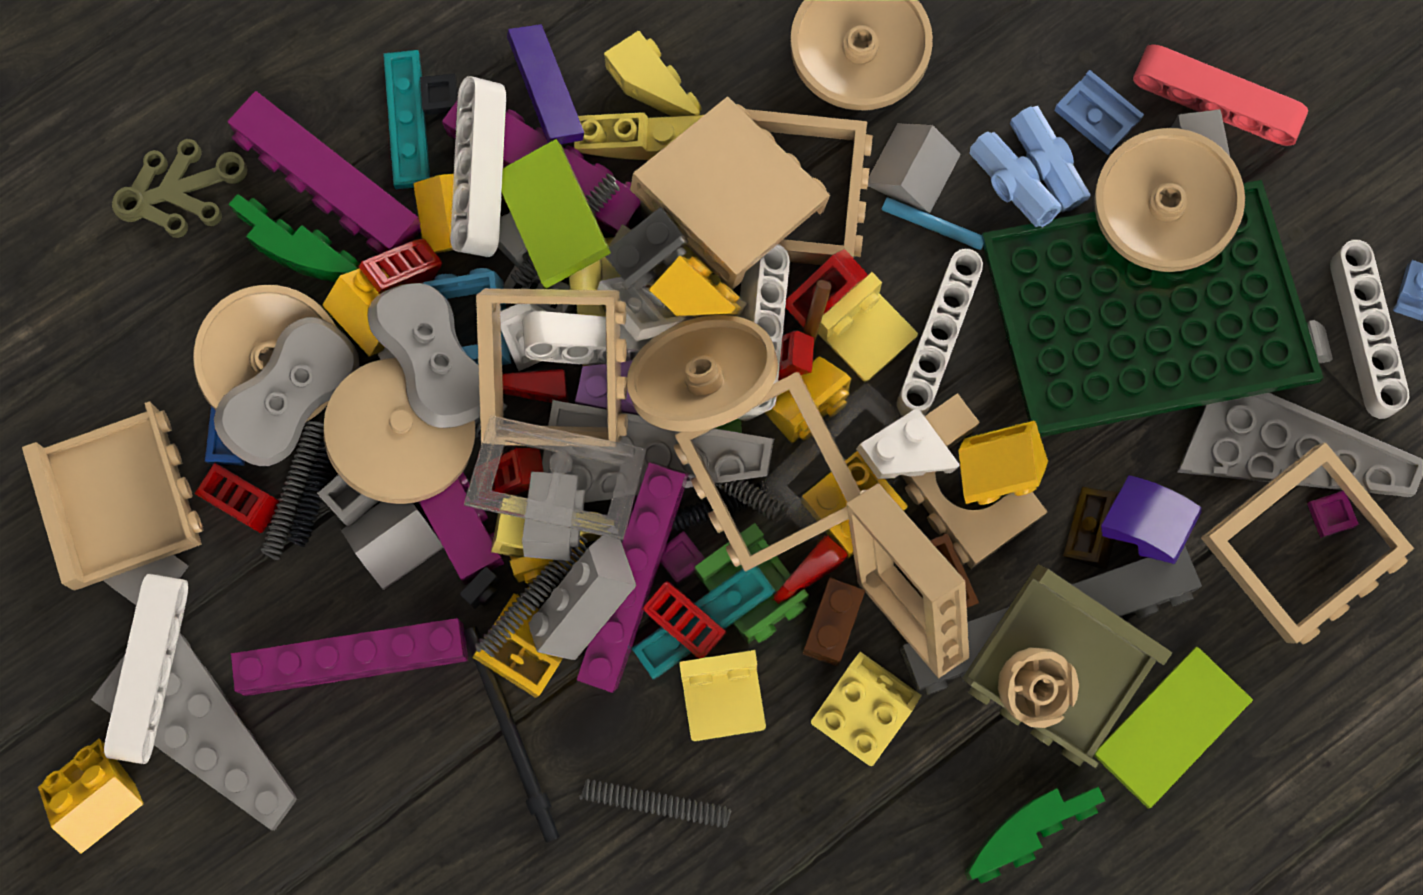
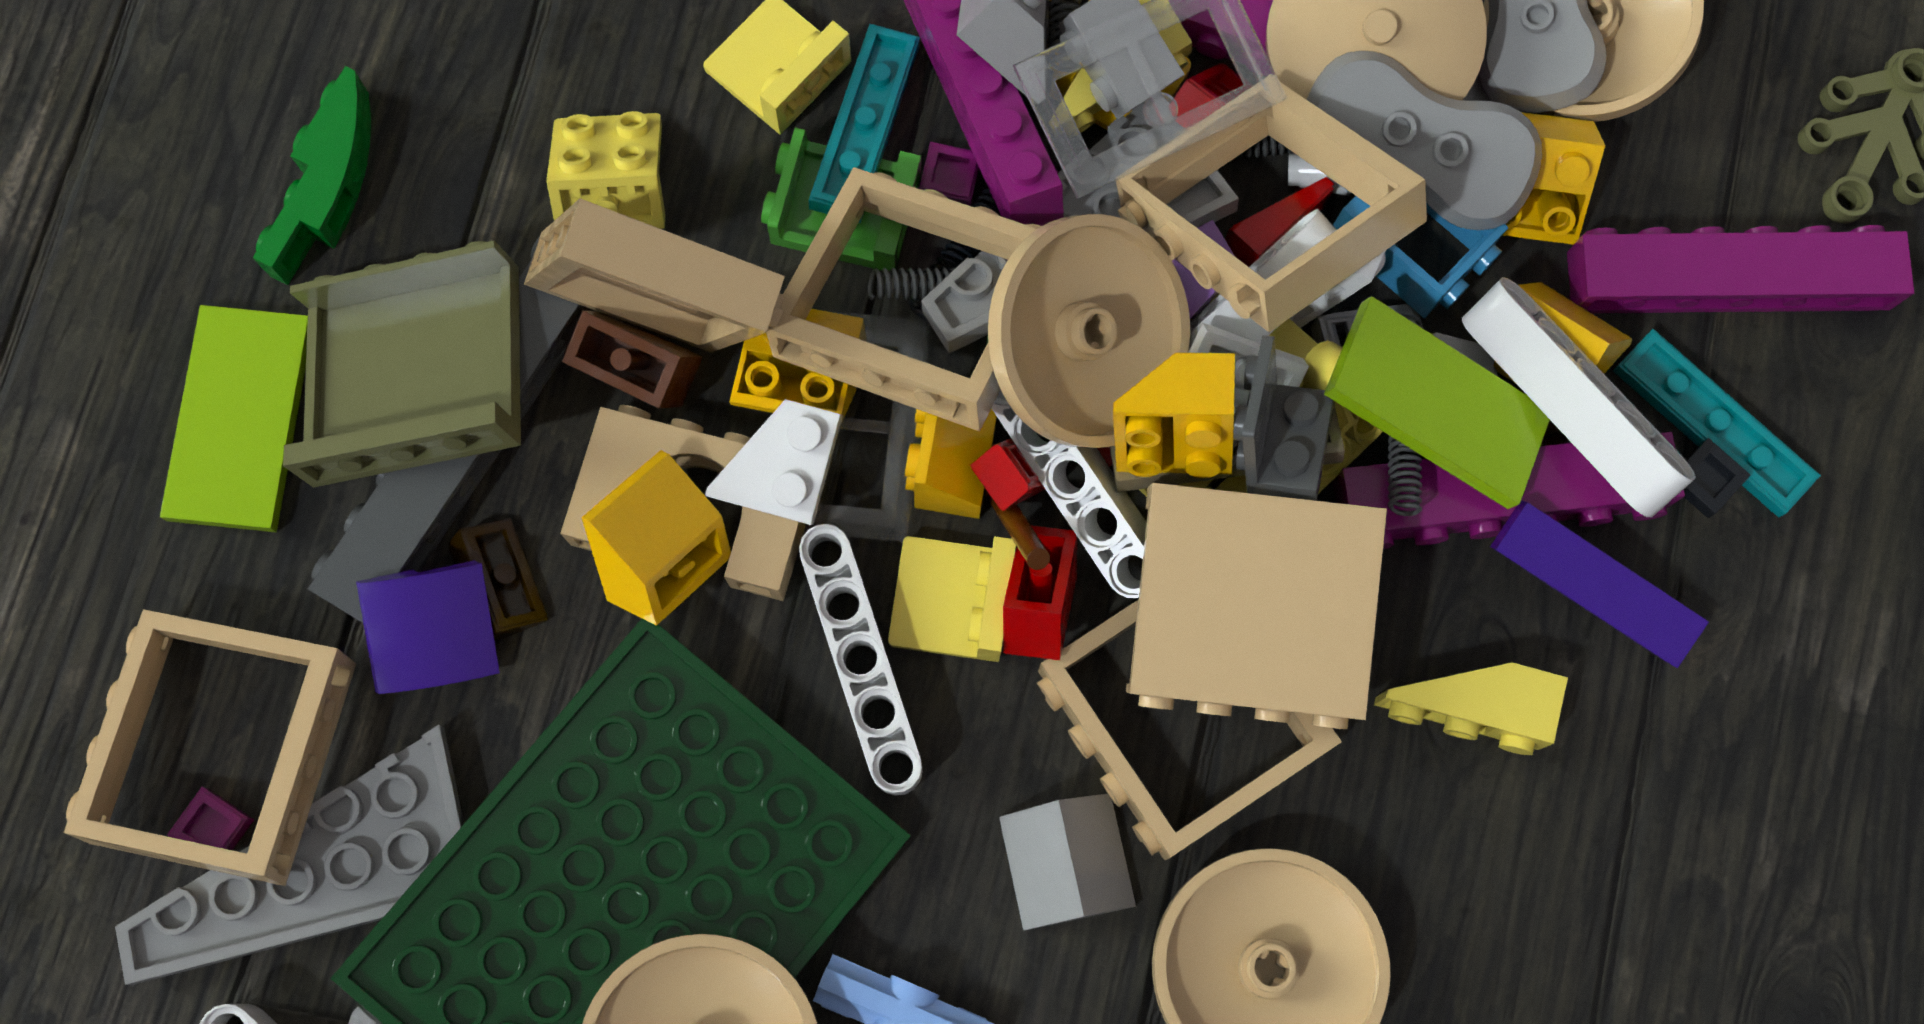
camera: 135 degrees right, 0 degrees up
green slope [228,194,359,282] -> none
red slope [358,239,442,294] -> none
light yellow slope [574,112,704,160] -> none
red slope [642,581,727,659] -> none
red slope [773,536,848,604] -> none
reddish brown brick [803,578,865,667] -> none
dark azure bar [882,197,984,250] -> none
light blue piece [970,131,1061,227] -> none
tan cylinder [998,647,1079,728] -> none

